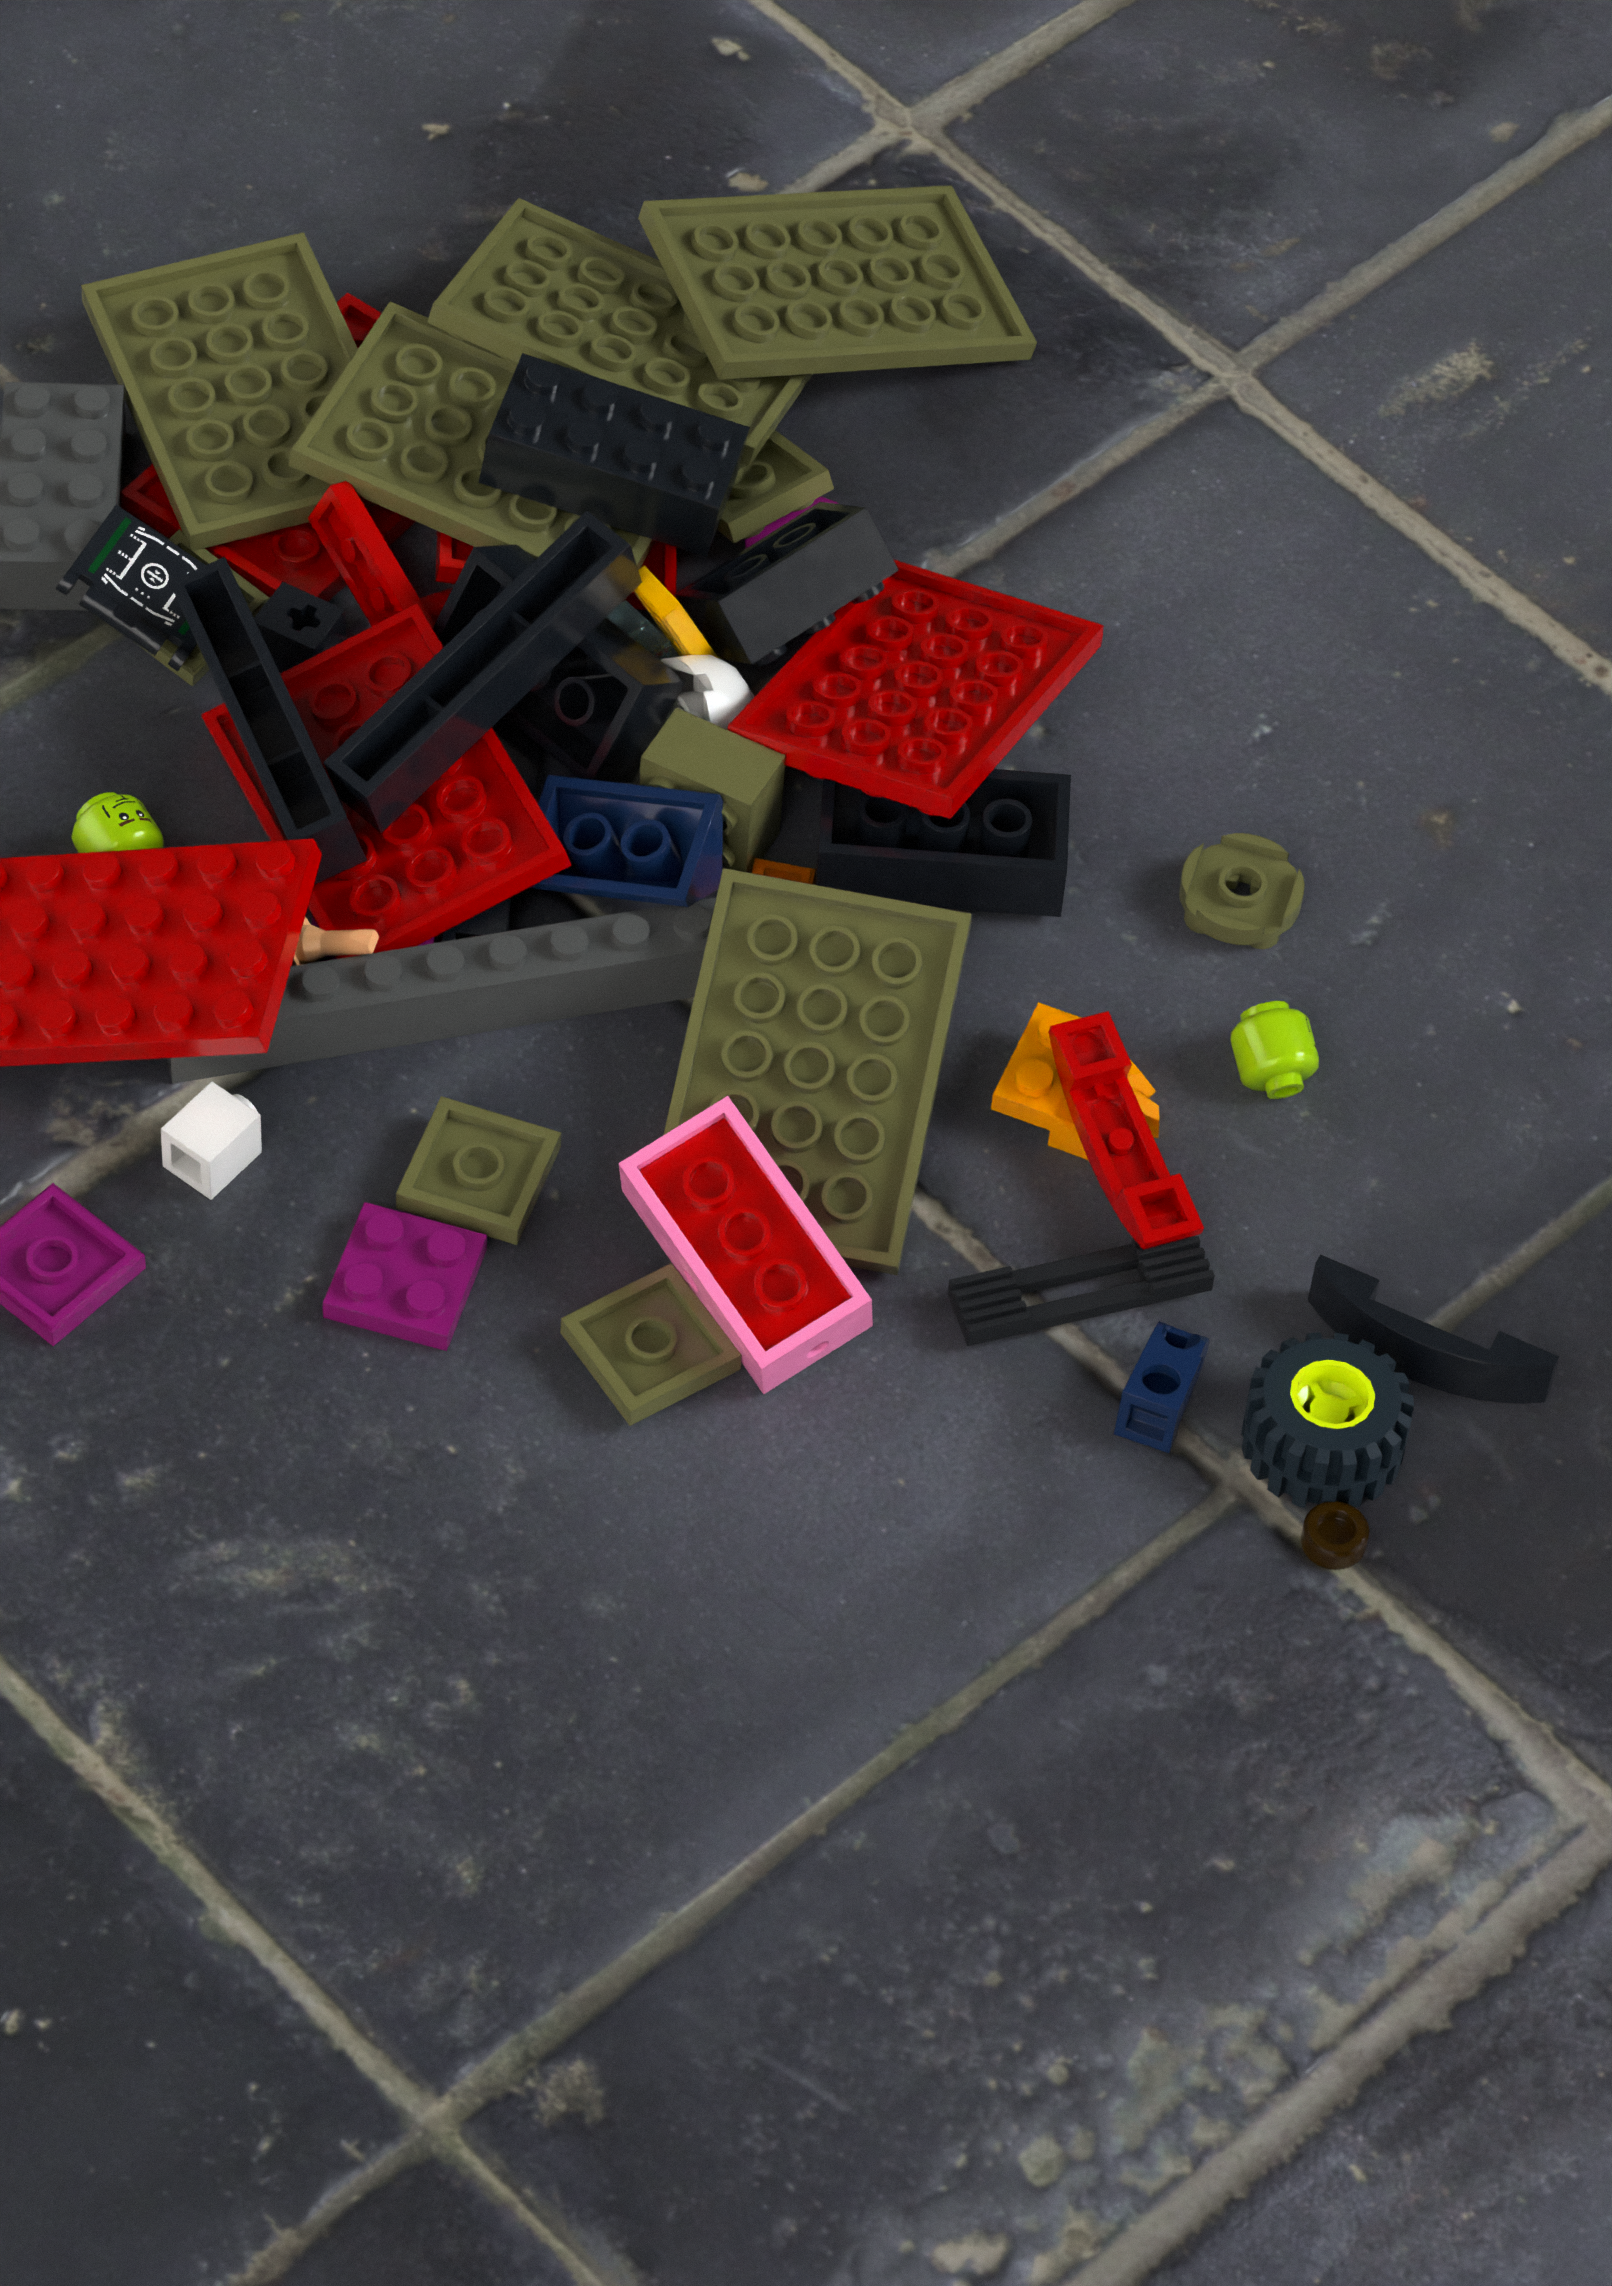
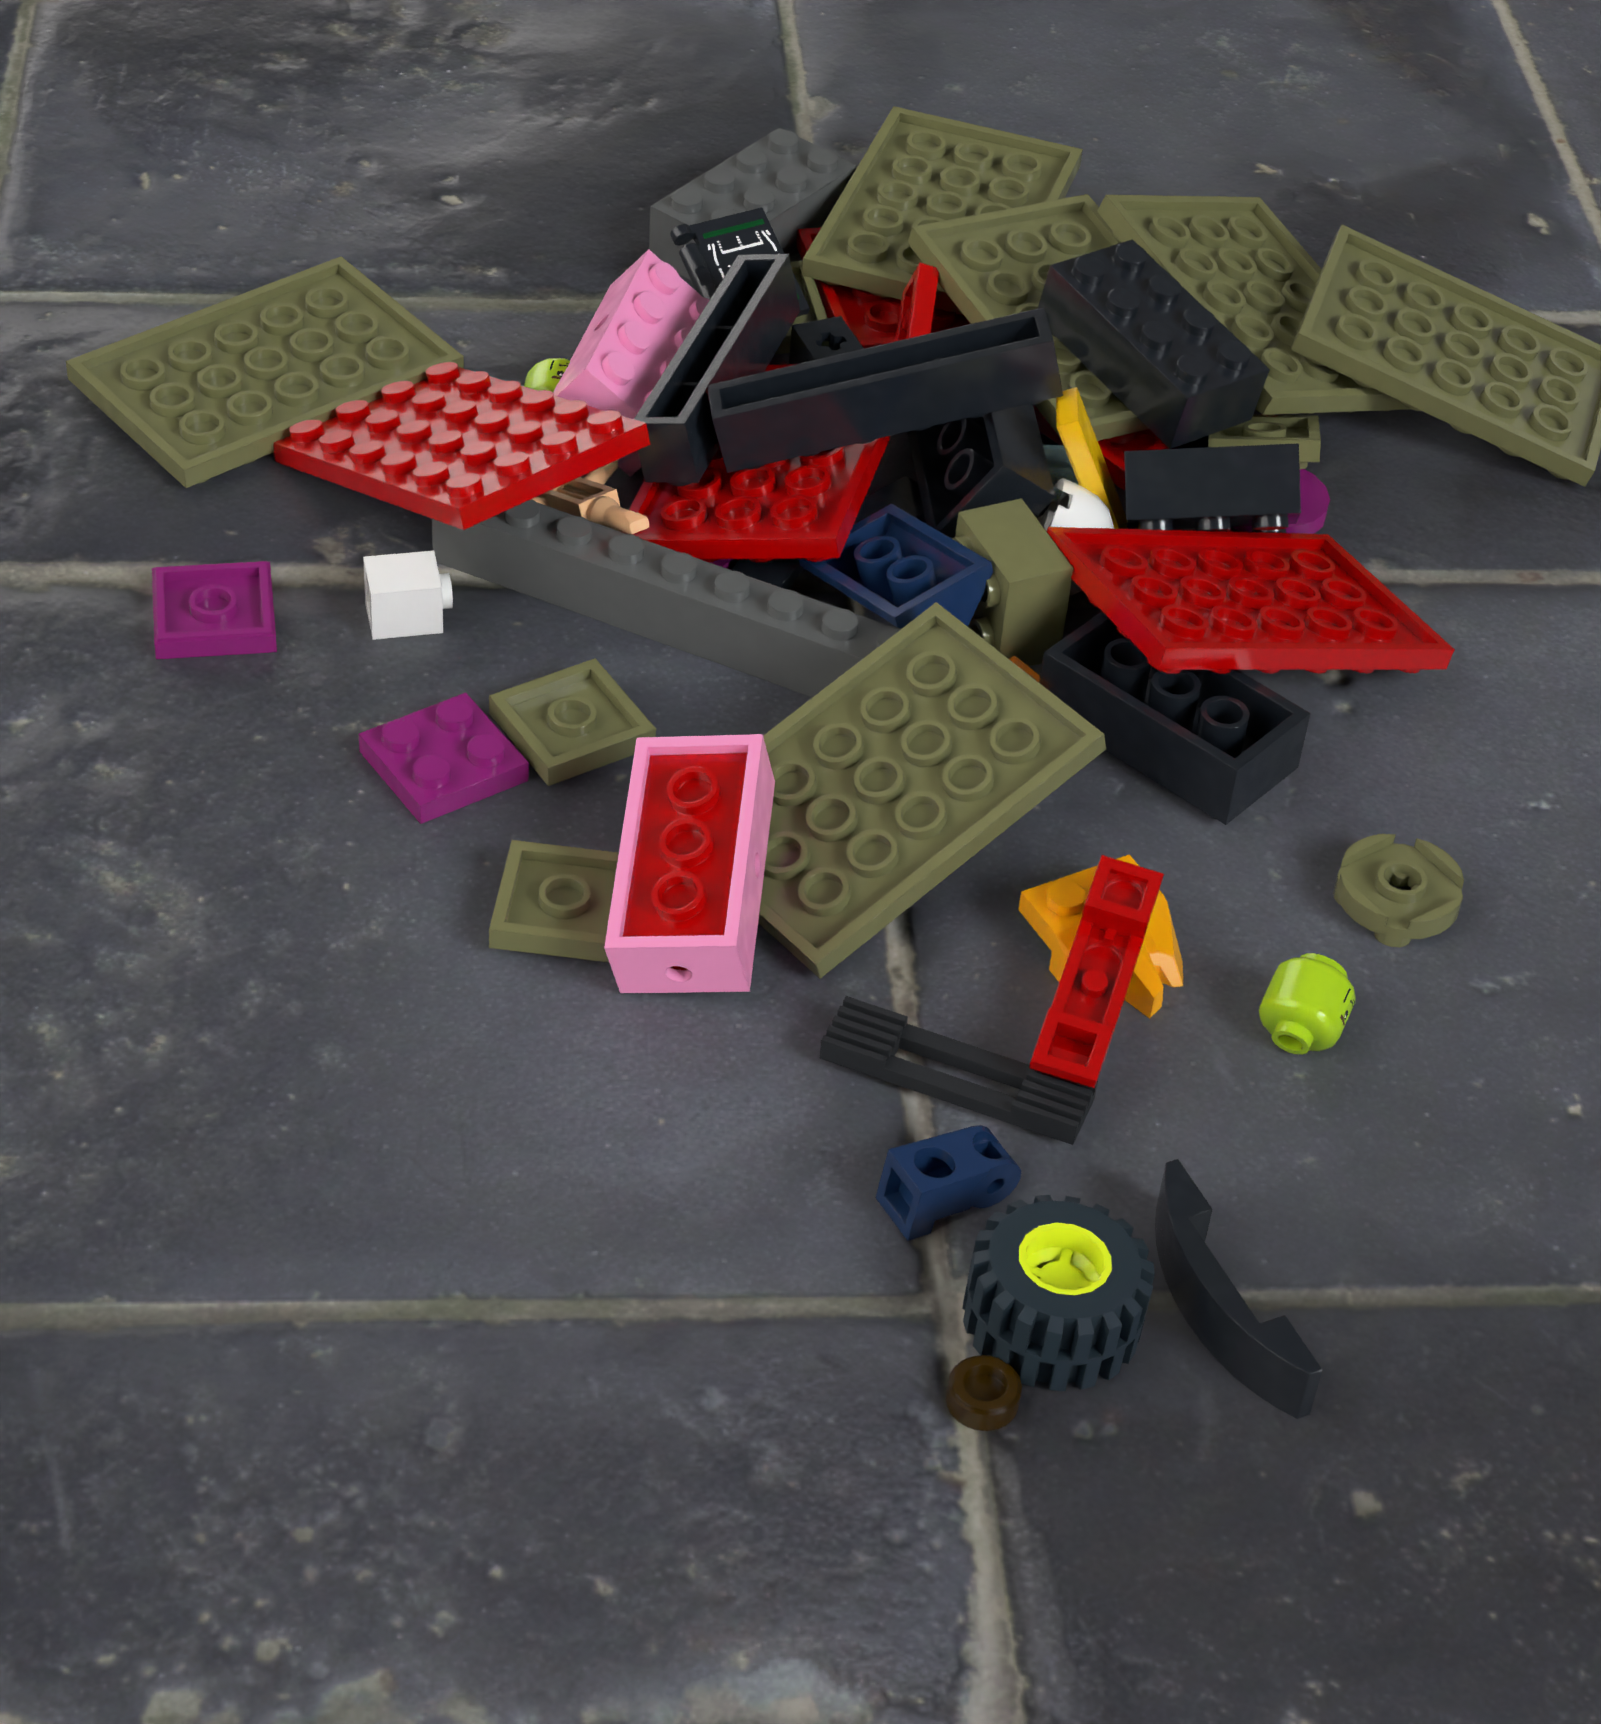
camera: 40 degrees right, 10 degrees down
none -> bright pink brick [553,249,709,476]

